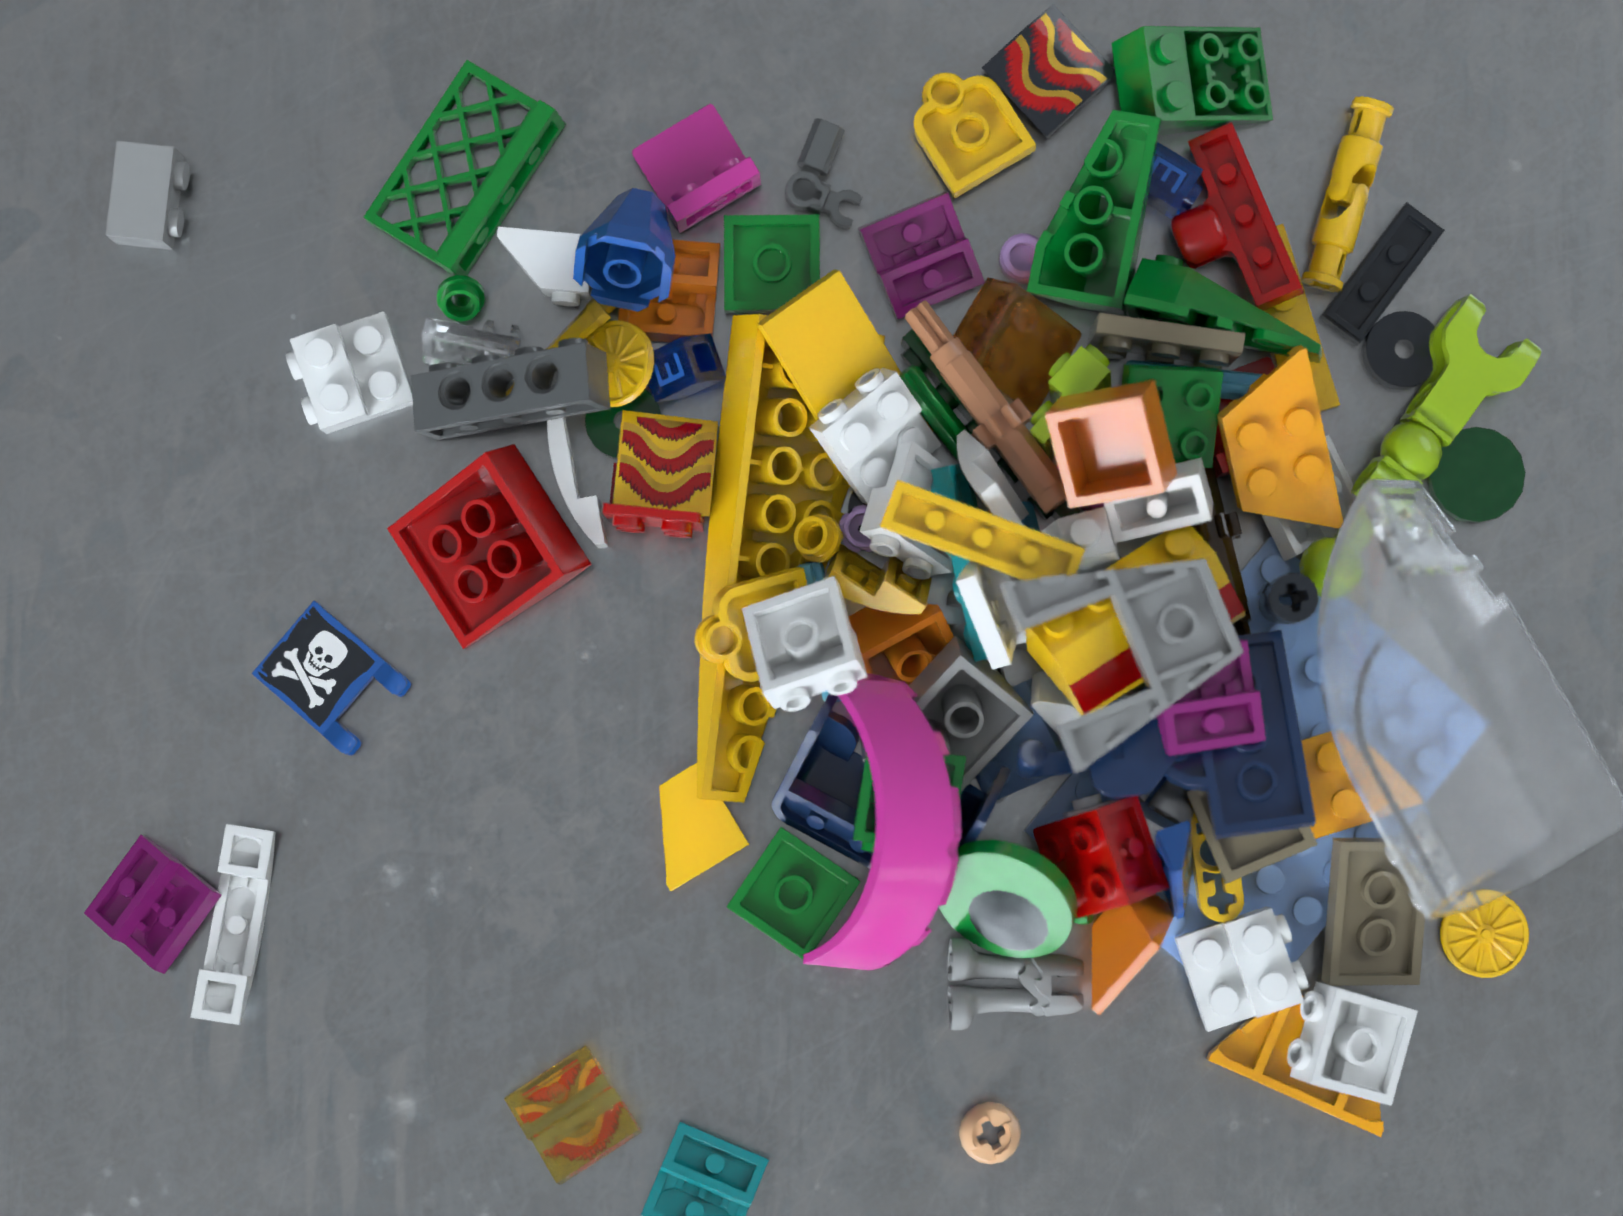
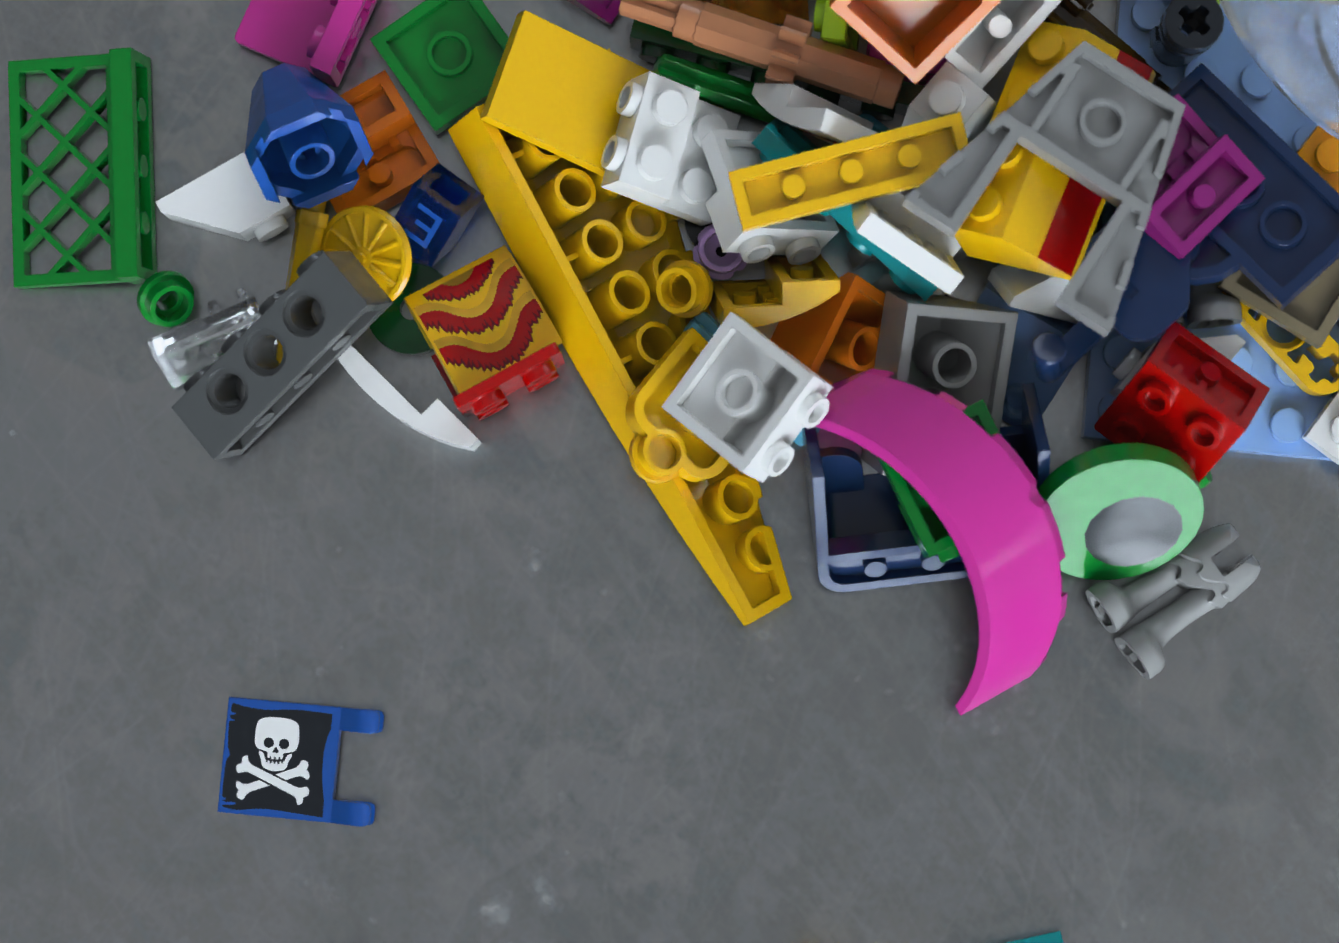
camera: 35 degrees left, 0 degrees up
white plate [285,311,413,434] -> none
red slope [387,444,592,649] -> none
yellow slope [659,763,749,891] -> none
green plate [727,827,861,960] -> none
light nougat piece [959,1102,1021,1165] -> none
orange slope [1092,894,1174,1016] -> none
blue slope [1155,821,1193,919] -> none

